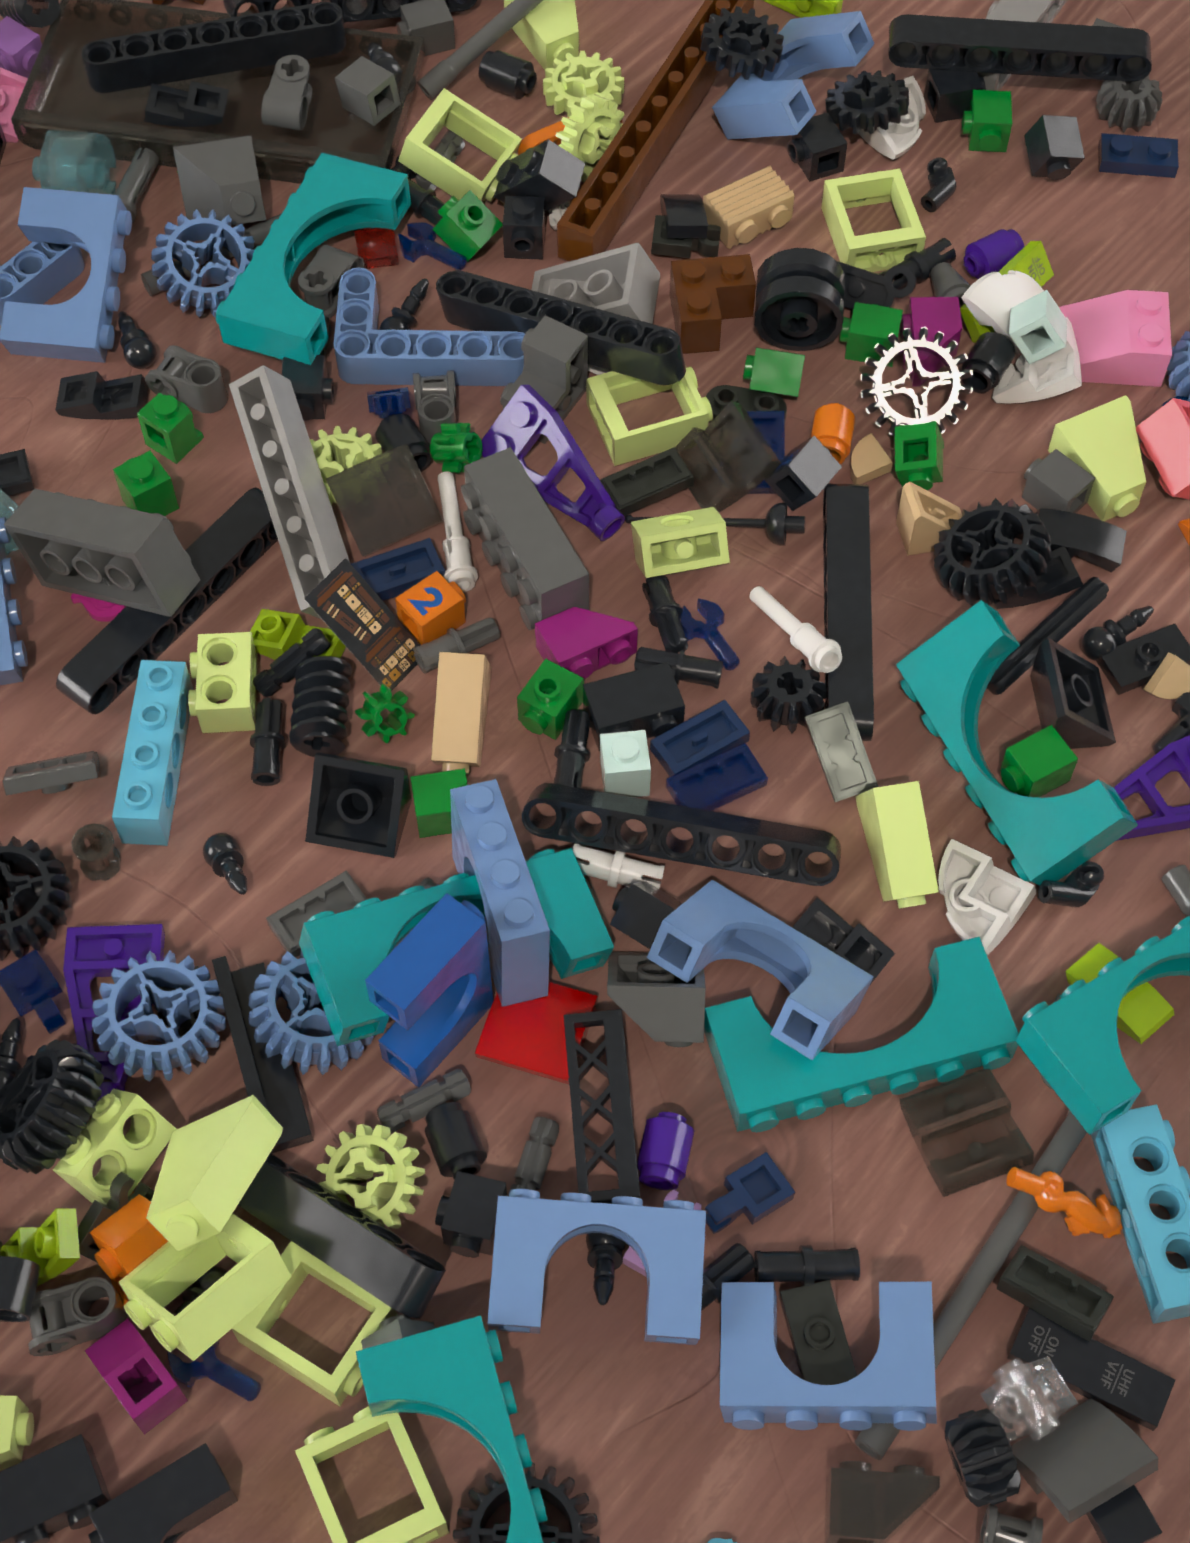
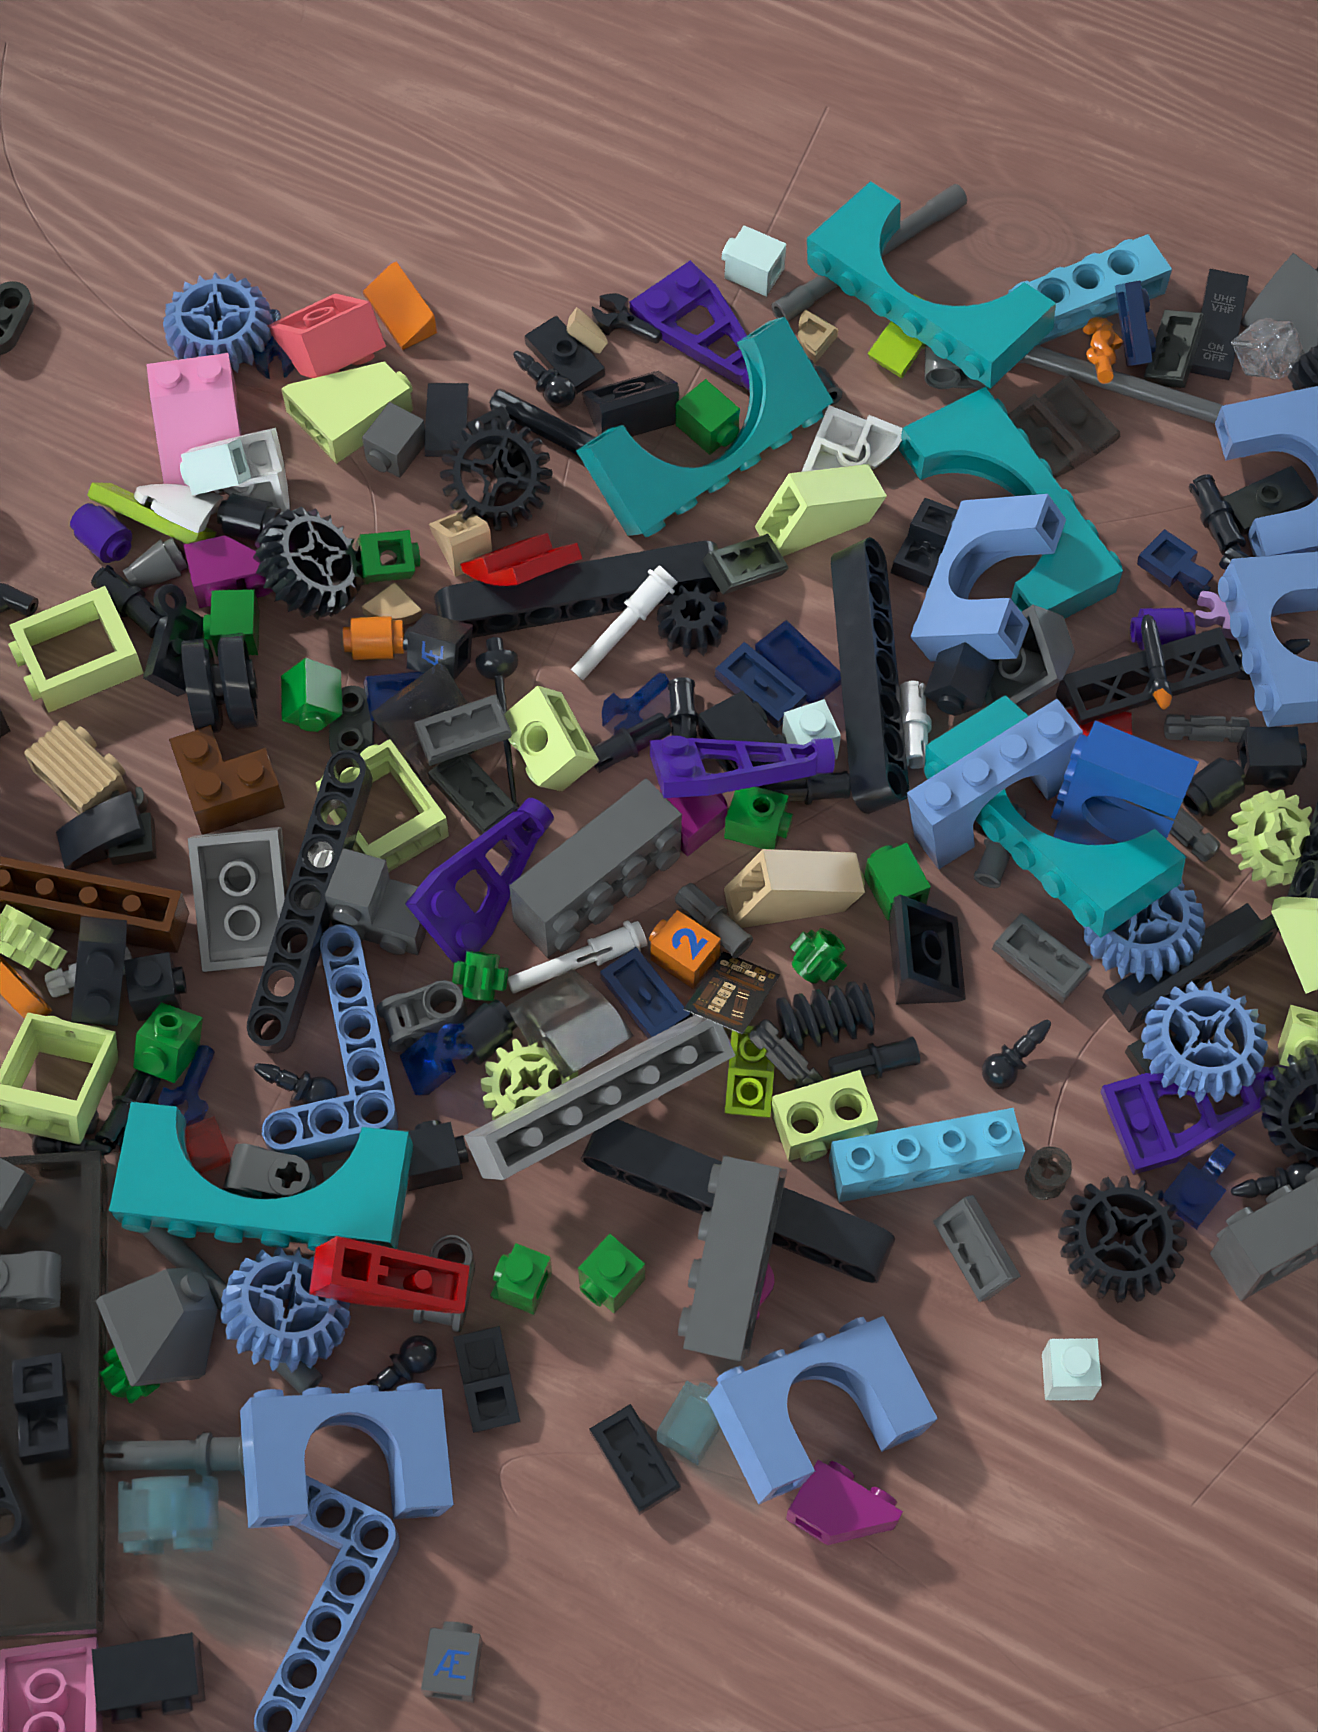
camera: 105 degrees left, 5 degrees up
none -> red slope [309,1236,470,1314]
none -> dark grey plate [414,694,512,766]
none -> red slope [460,533,583,586]
none -> dark purple plate [650,736,835,798]
none -> tan tile [798,309,838,364]
none -> dark blue plate [1115,280,1156,366]
none -> black piece [1141,614,1172,710]

